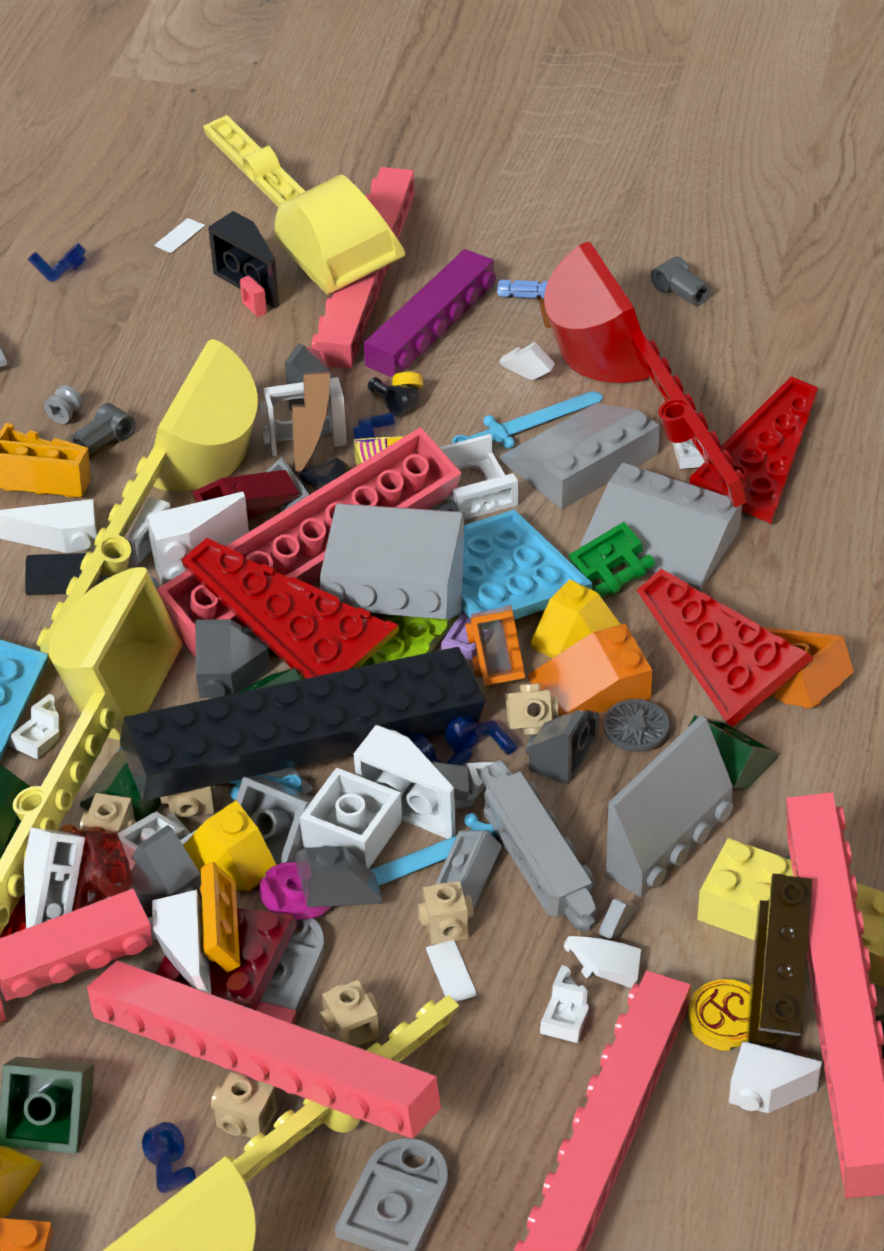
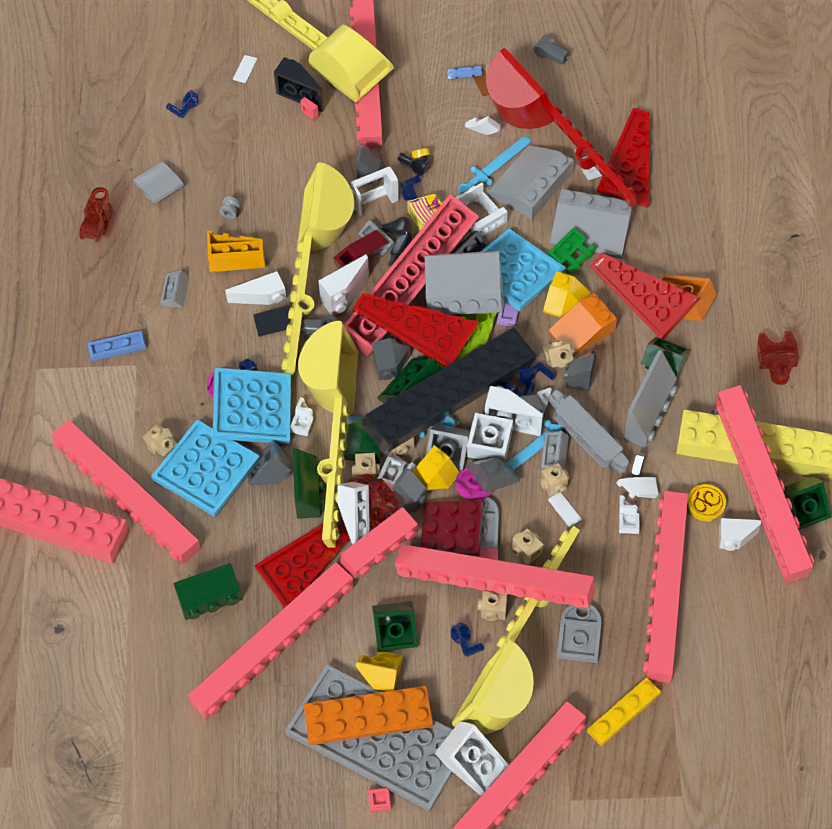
camera: 15 degrees left, 15 degrees up
dark grey piece [70,403,136,456] -> none
white slope [127,497,170,566] -> none
white slope [148,890,211,994] -> none
light orange plate [200,861,240,973] -> none
medium nougat slope [292,372,330,471] -> none
magenta brick [364,249,496,377] -> none
orange window [465,605,525,686] -> none
dark grey wheel [603,699,669,752] -> none
dark brown fence [746,873,813,1053] -> none

